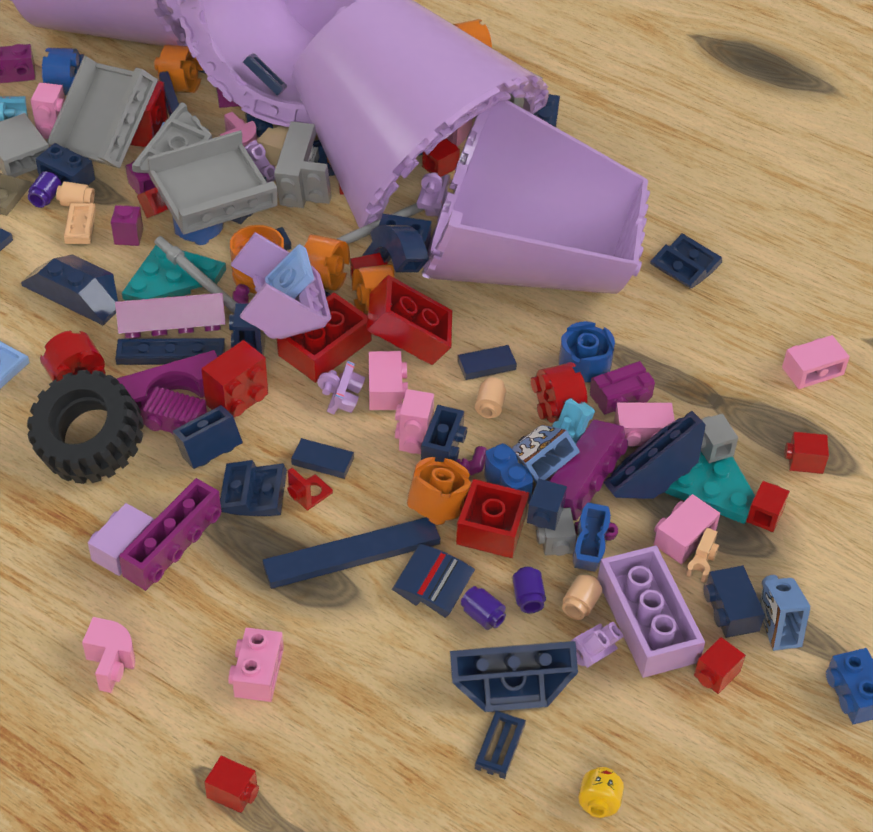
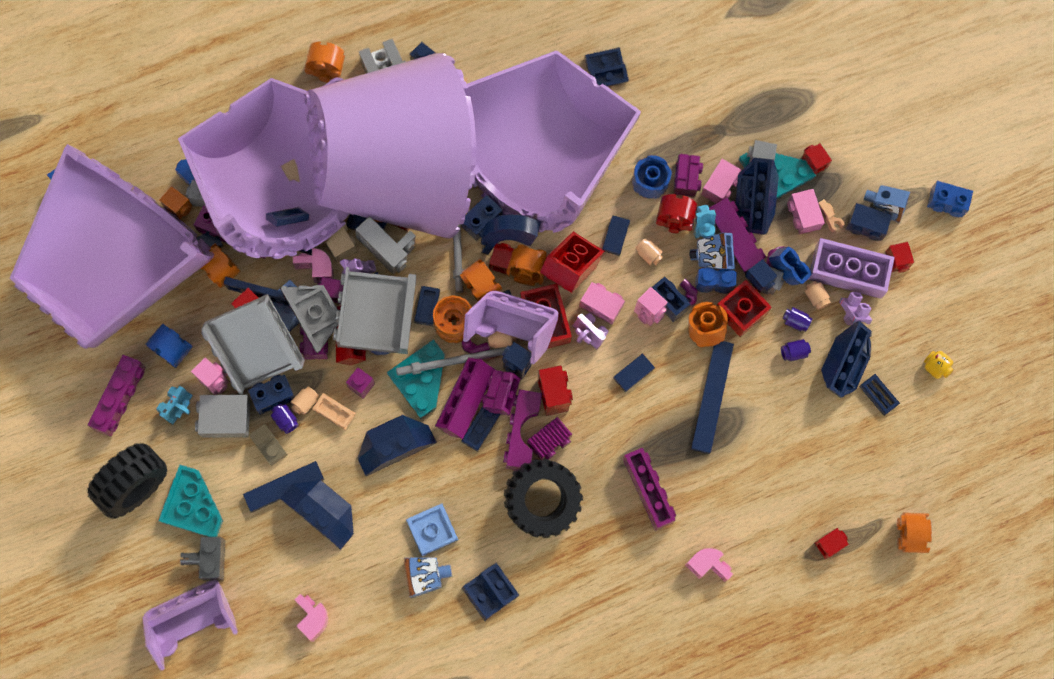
camera: 60 degrees left, 25 degrees up
red brick [40,330,106,382] -> none
lavender brick [88,503,154,576] -> none
dark blue brick [172,405,243,469] -> none
dark blue slope [220,460,287,516] -> none
bright pink brick [228,628,284,702] -> none
light blue tile [265,244,314,299] -> none
red bracket [287,467,333,511] -> none
dark blue slope [392,544,475,618] -> none
bright pink brick [782,335,850,389] -> none
red brick [784,432,829,474] -> none
none -> magenta brick [483,370,520,416]

